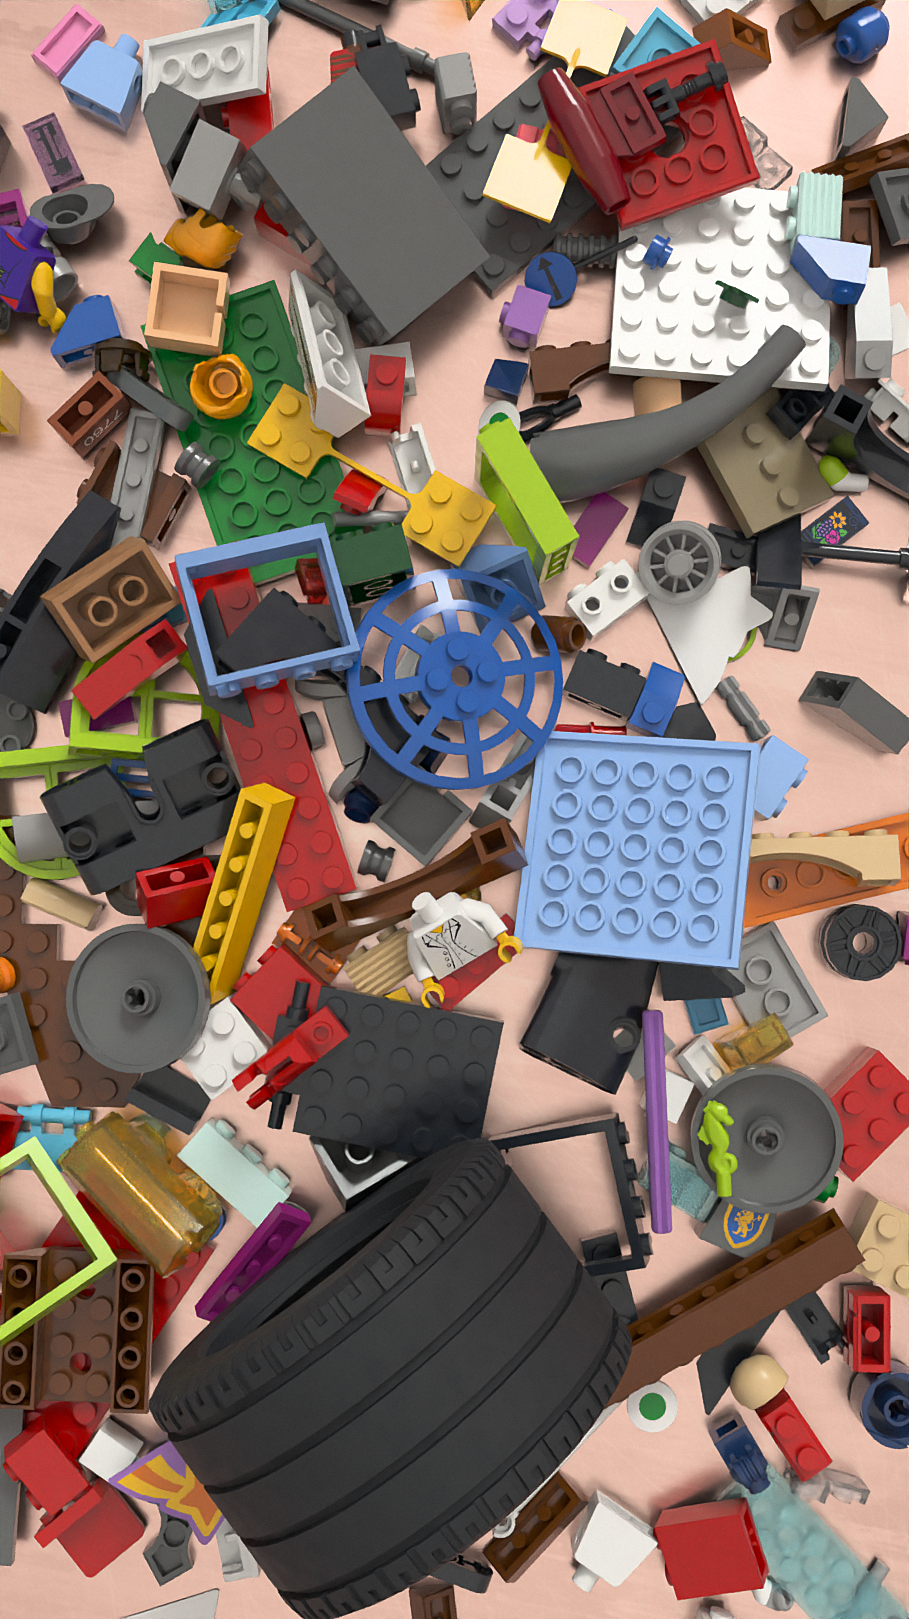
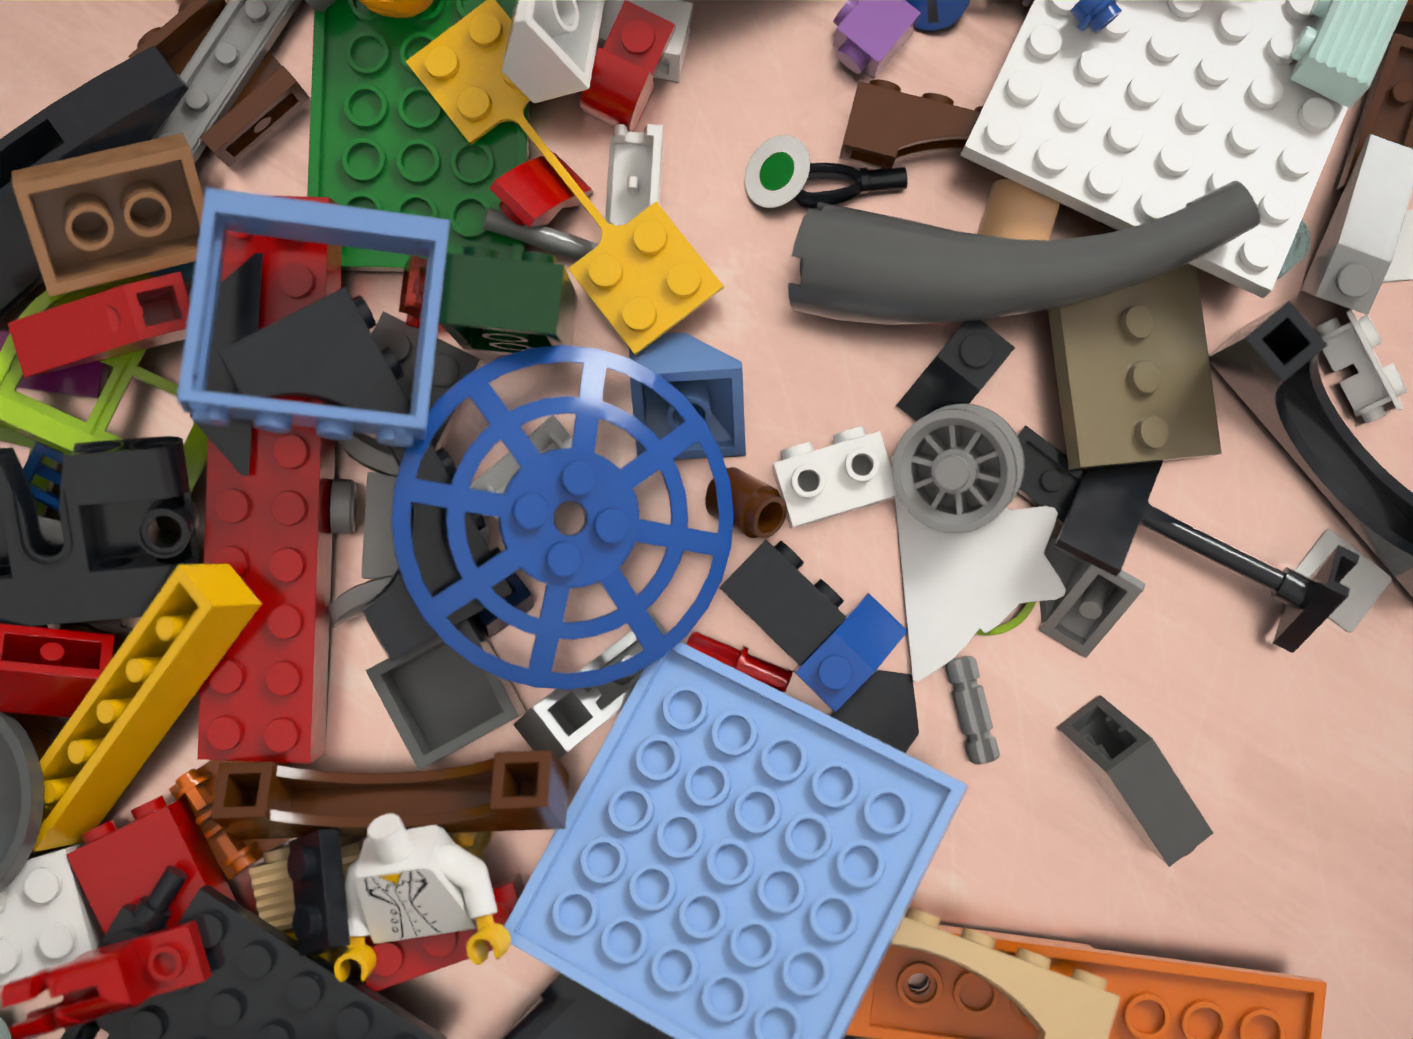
camera: 25 degrees right, 0 degrees up
dark grey wheel [174,442,220,489] -> none
dark blue plate [343,788,379,823] -> none
dark grey wheel [357,840,396,883] -> none
lime window [474,417,580,585] -> none
dark blue slope [484,359,529,404] -> none
magenta tile [572,492,629,569] -> none
dark green plate [715,280,759,310] -> none
light blue brick [754,735,809,821] -> none
black slope [766,383,835,440] -> none
slope [790,234,871,305] -> none
tile [801,495,869,569] -> none
arm [818,455,869,492] -> none
none -> black plate [287,829,350,956]

